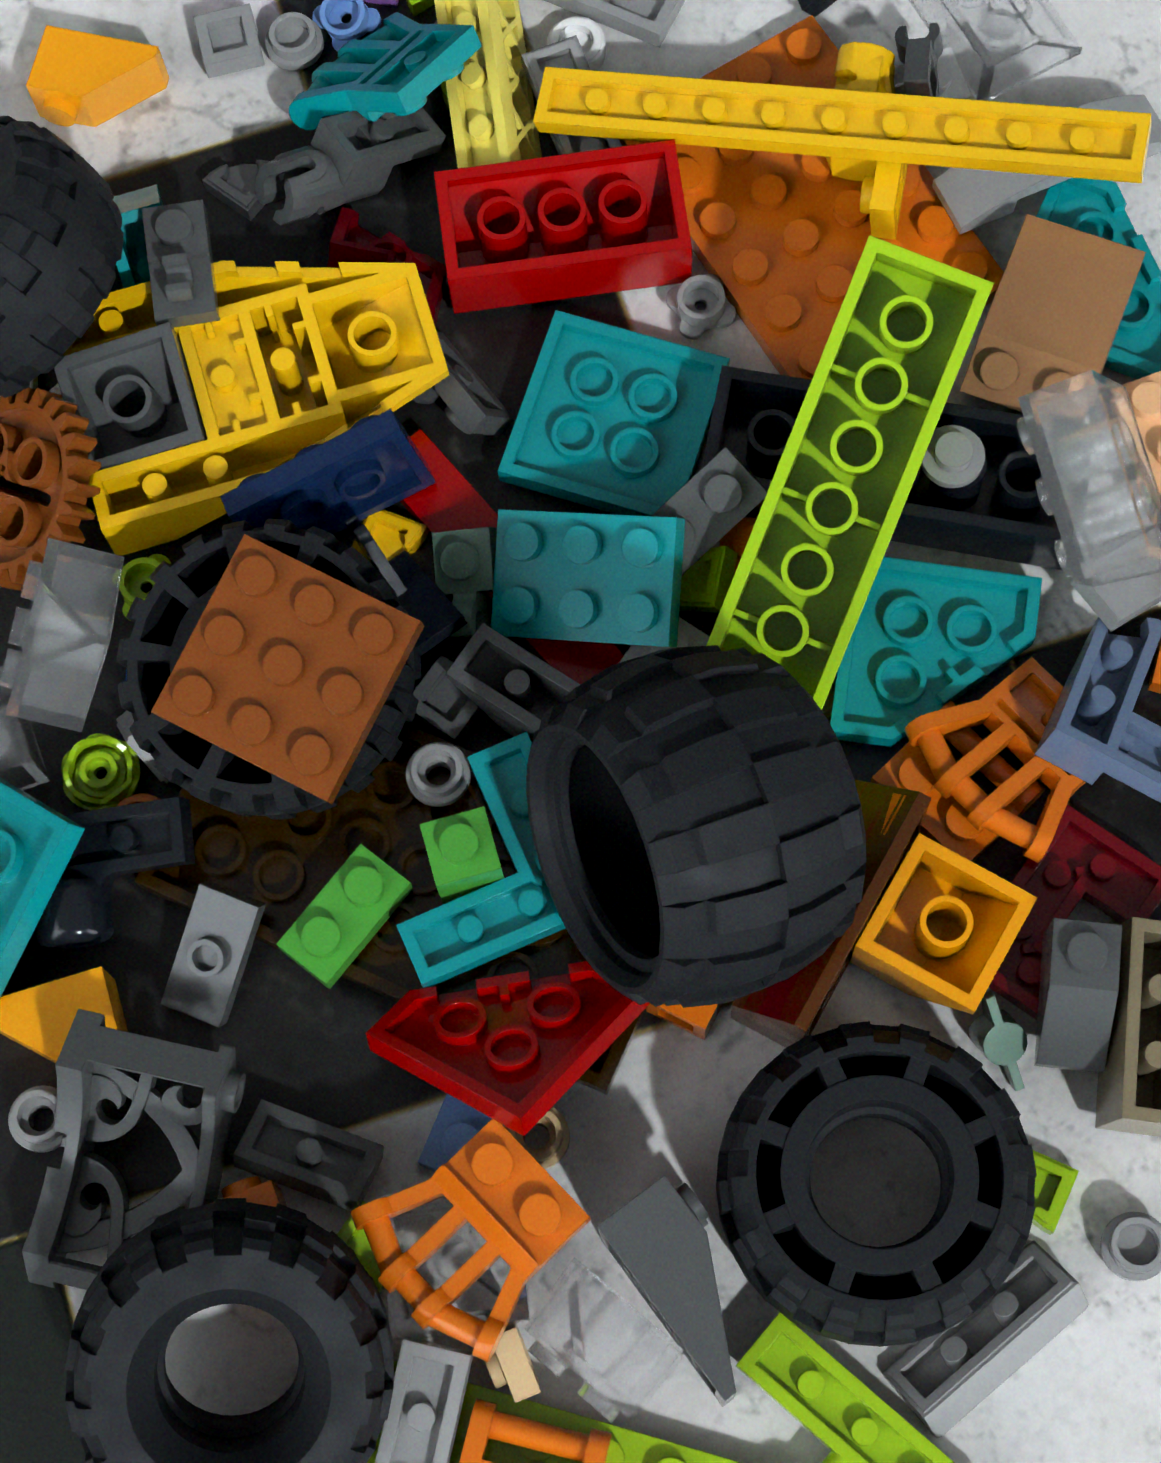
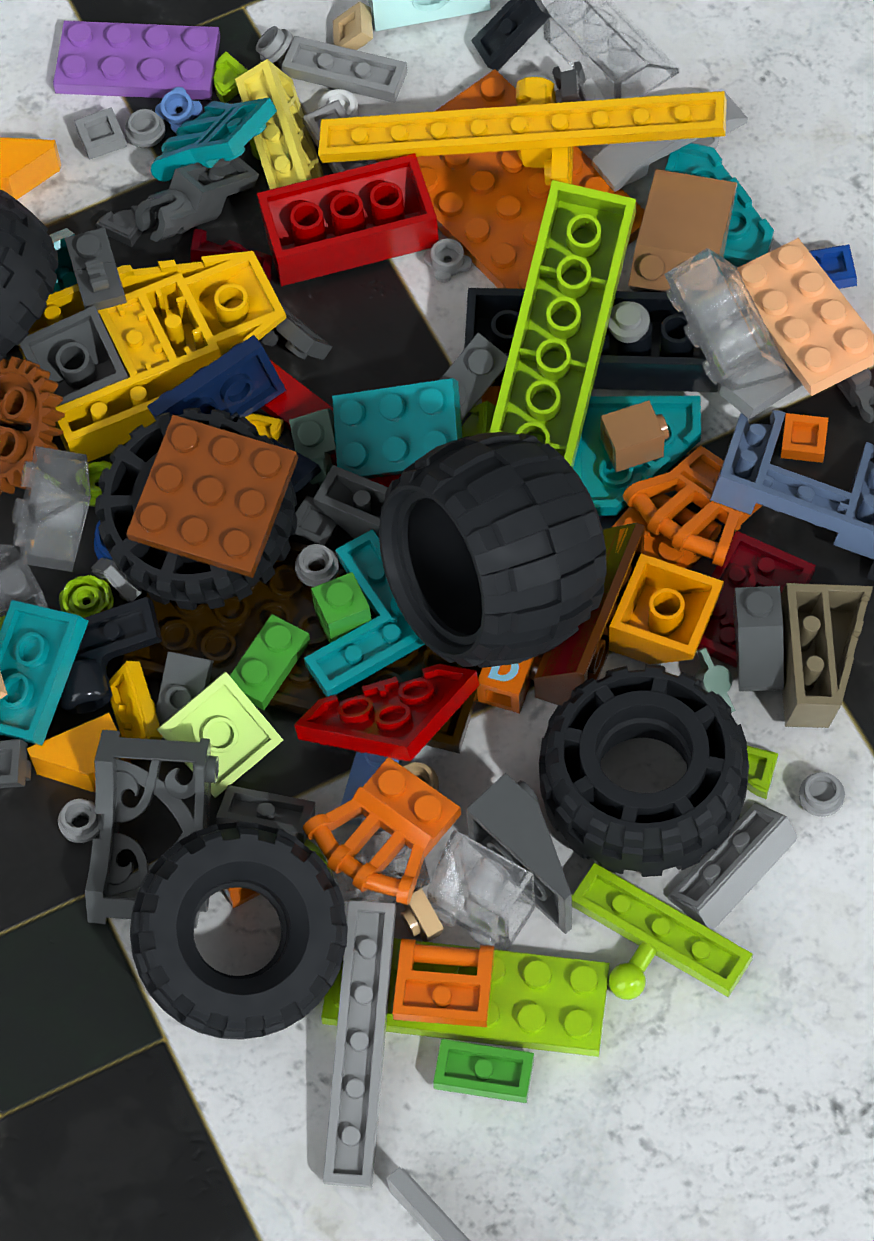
camera: 10 degrees left, 10 degrees down
teal plate [498,310,730,516] -> none
none -> yellow plate [109,661,163,760]
none -> yellowish green plate [157,671,283,798]
none -> medium nougat brick [601,400,669,472]

